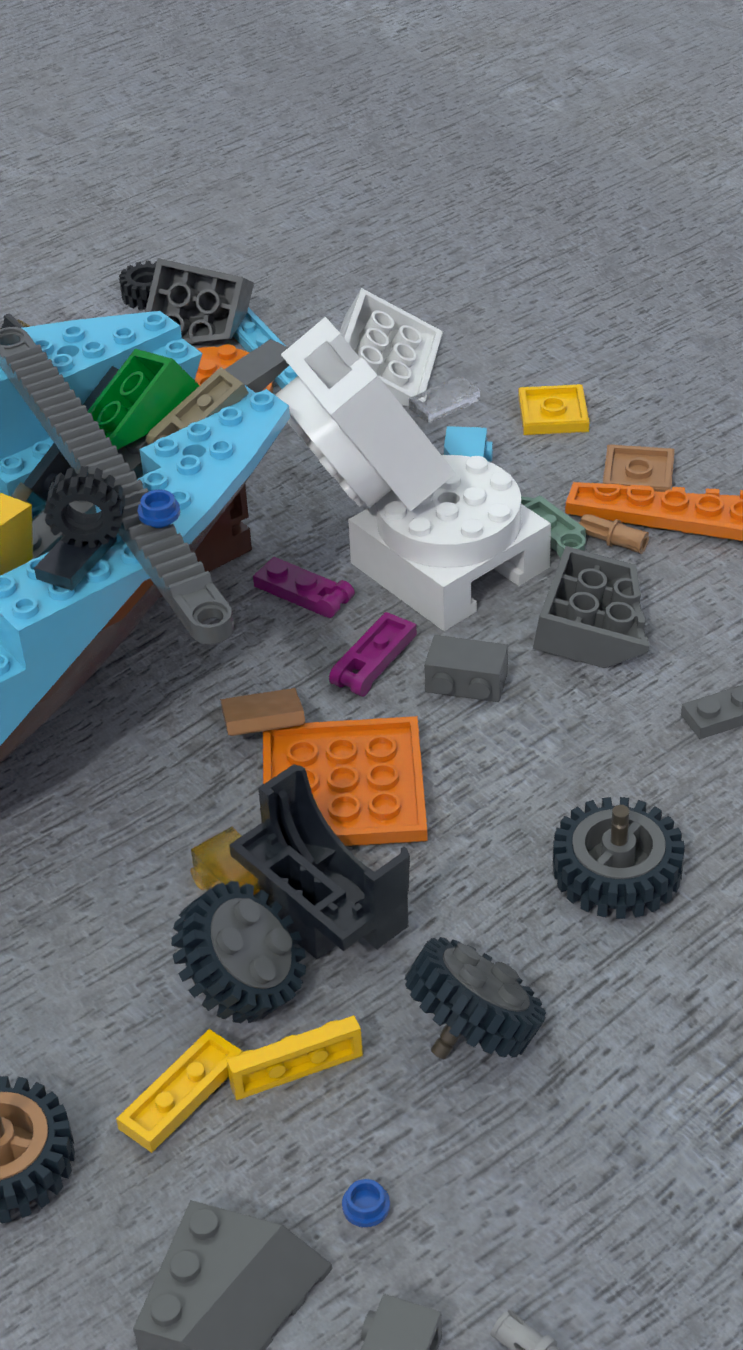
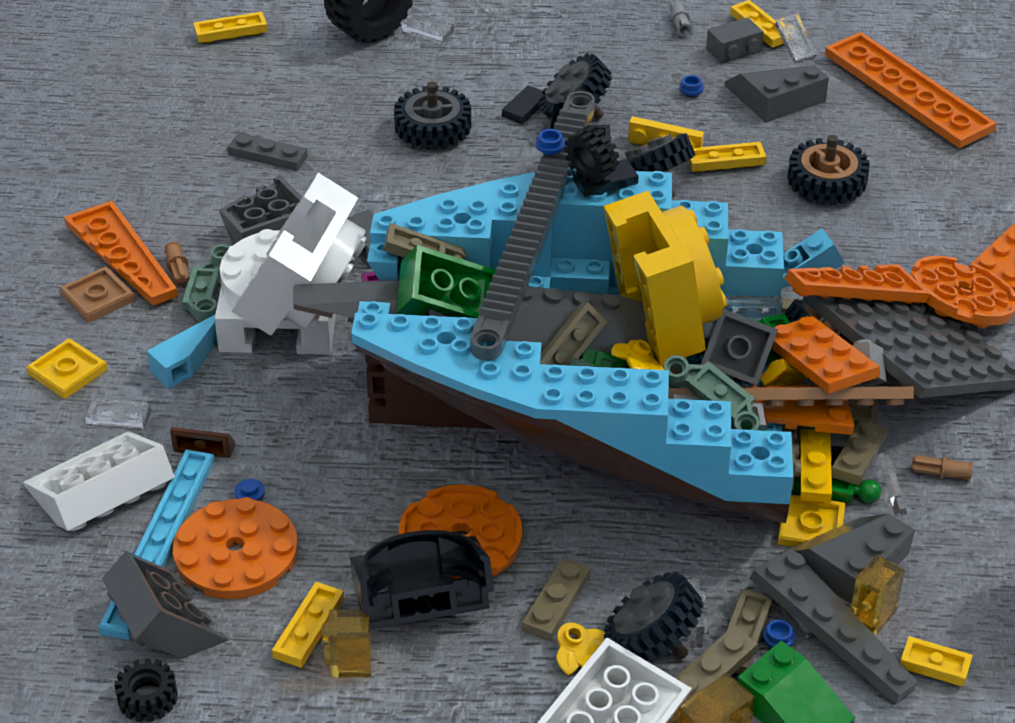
camera: 140 degrees left, 0 degrees up
none -> black tile [502,85,544,124]

